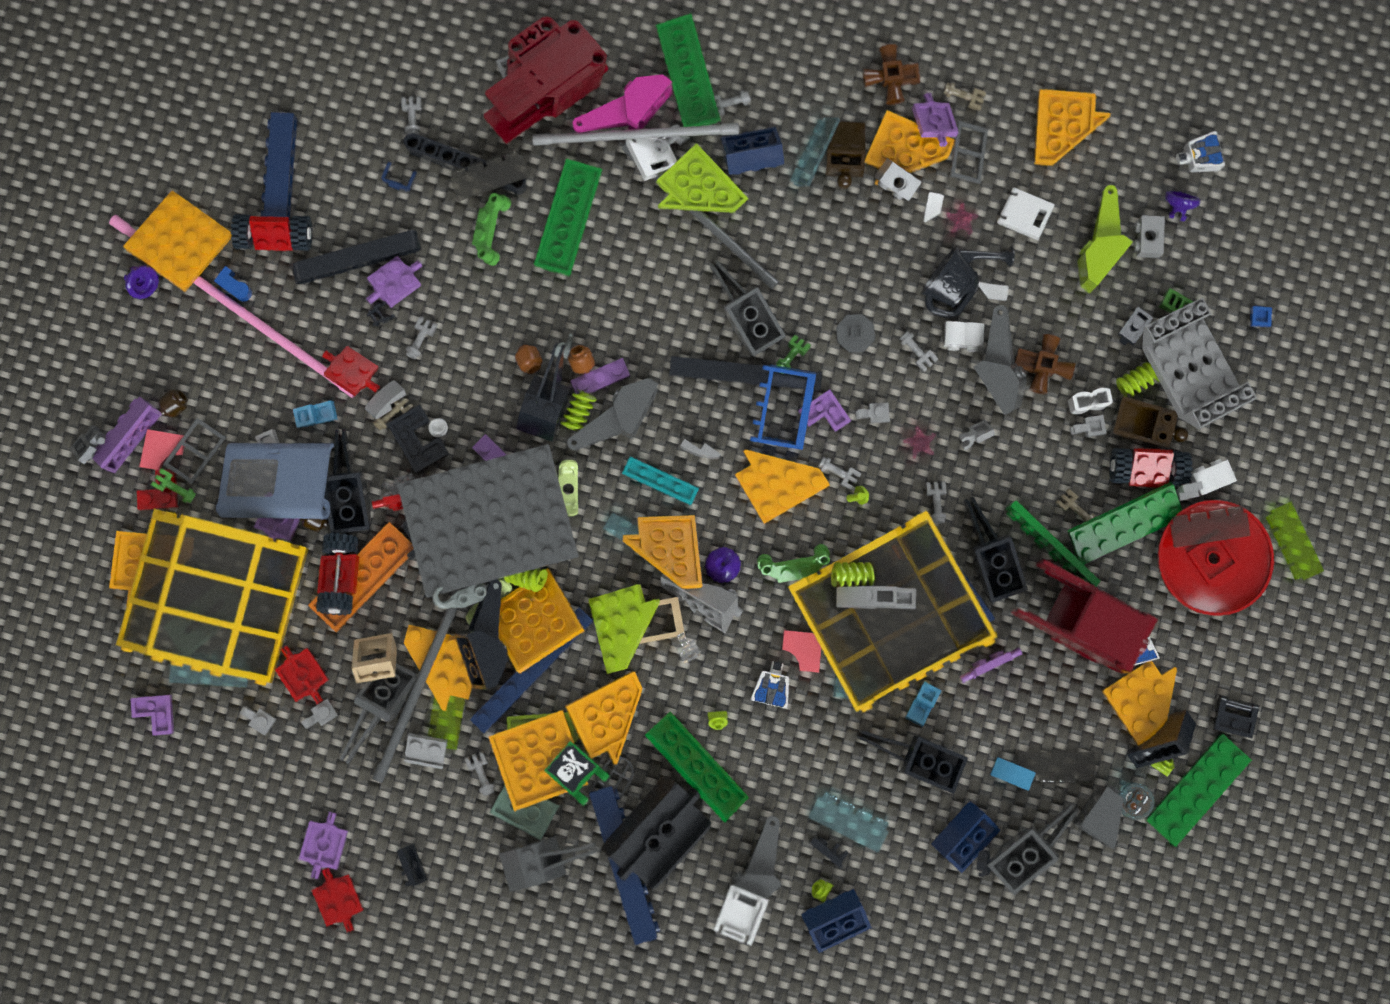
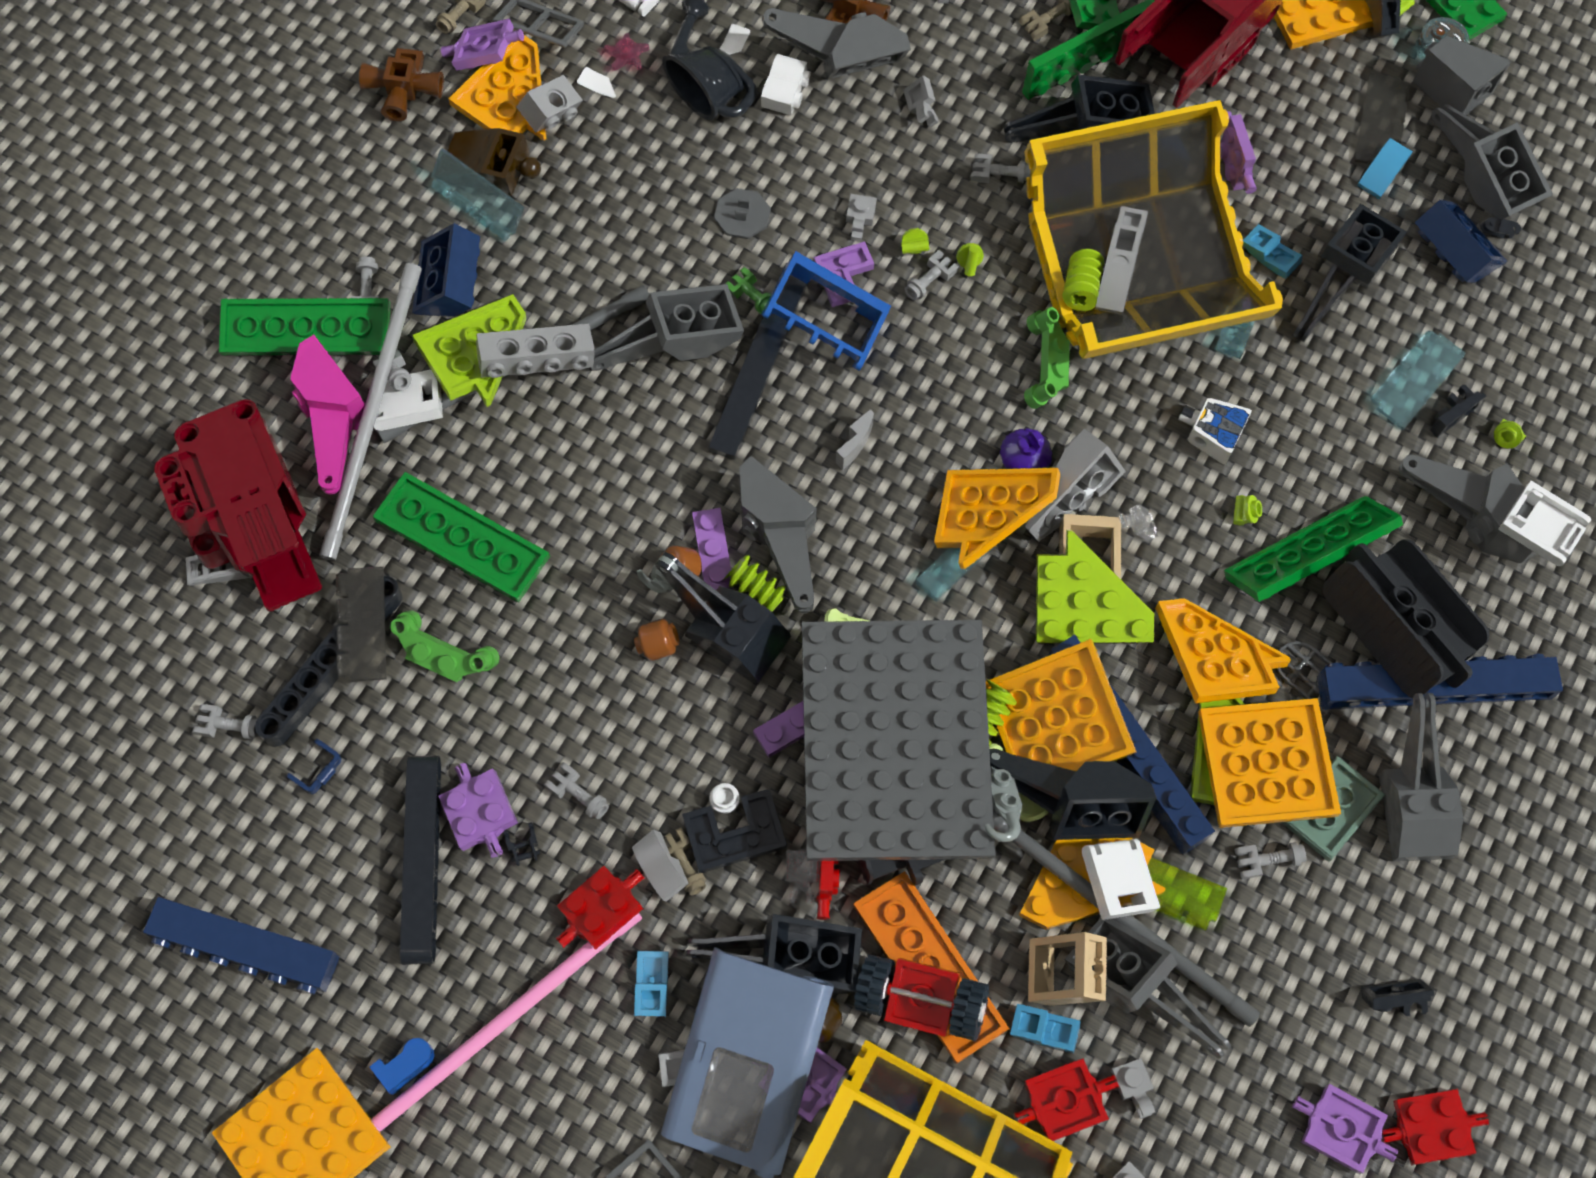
camera: 75 degrees left, 15 degrees down
plate [231,214,313,251] -> none
light grey plate [404,733,448,769] -> none
flag [544,741,609,805] -> none
teal tile [622,456,699,506] -> none
light orange wing [735,450,830,524] -> none
coral tile [782,630,821,673] -> none
dark blue slope [801,888,872,953] -> none
light grey hinge [899,331,938,372] -> none
clear pink animal [903,426,936,459] -> none
none -> light grey brick [476,324,595,378]
none -> lime plate [901,228,930,254]
none -> dark azure slope [1010,1004,1081,1053]
none -> white container [1082,838,1160,920]

